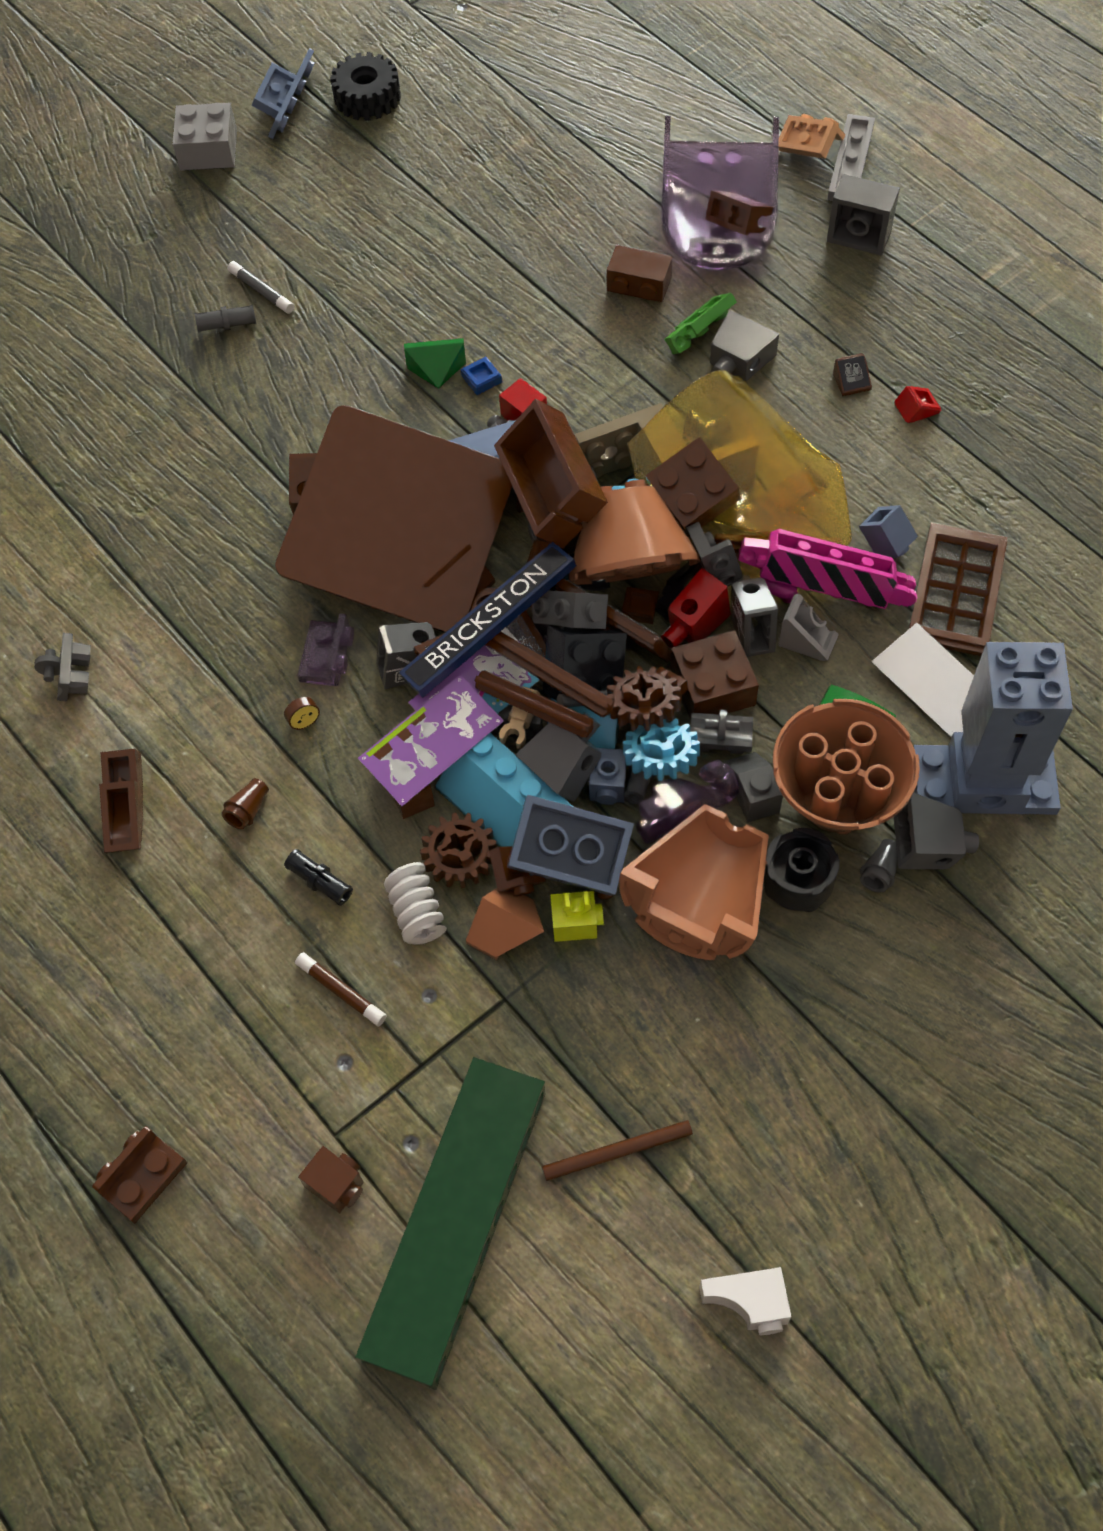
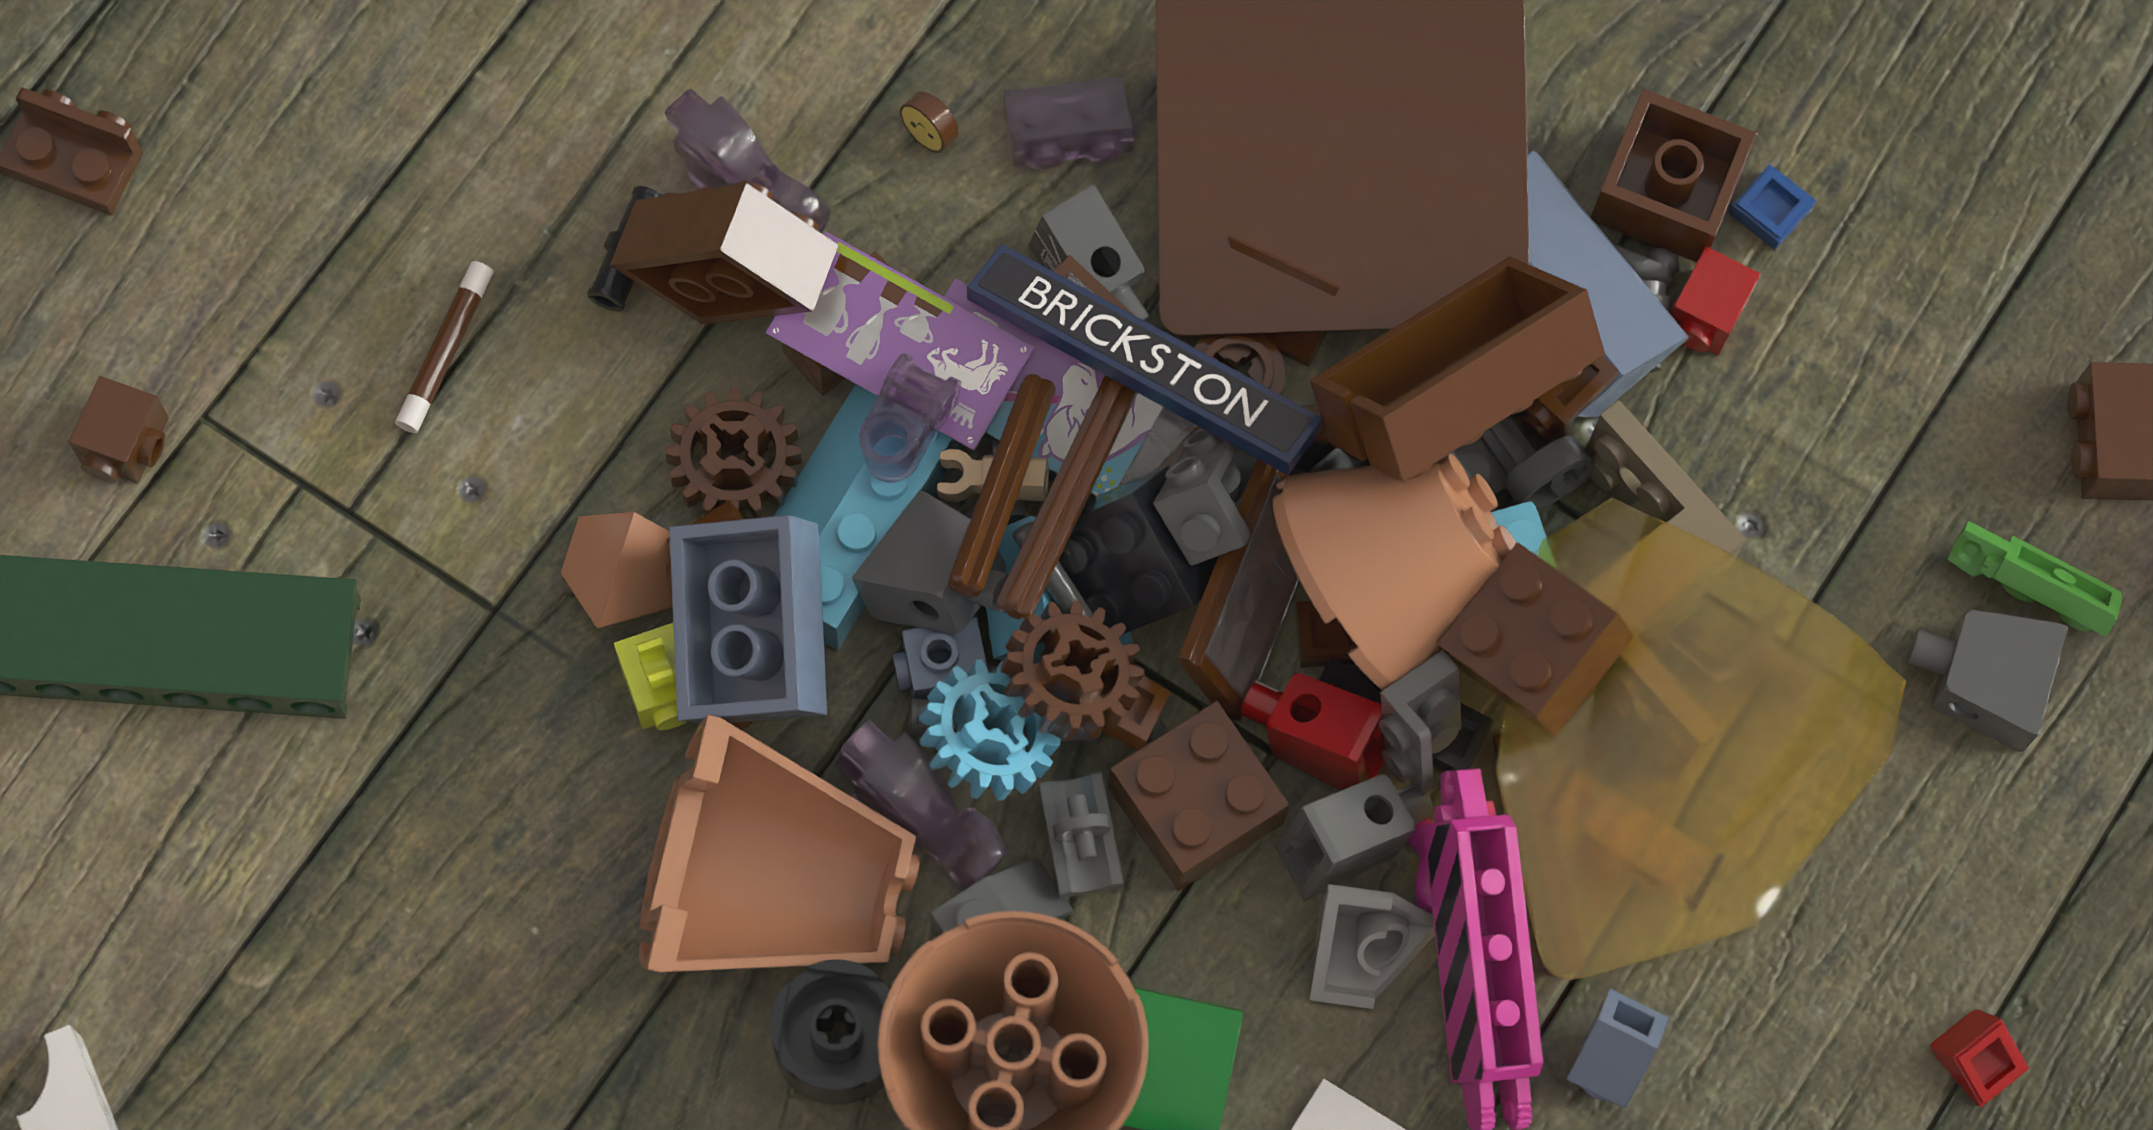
camera: 65 degrees right, 10 degrees up
reddish brown cone [222,778,269,830] -> none
white piece [384,862,447,945] -> none
green slope [404,338,466,389] -> none
reddish brown bar [542,1120,693,1181] -> none
slope [833,353,872,396] -> none
none -> reddish brown brick [610,181,839,324]
none -> hips [665,89,830,233]
none -> clear purple piece [859,353,962,483]
none -> reddish brown brick [1591,88,1757,263]

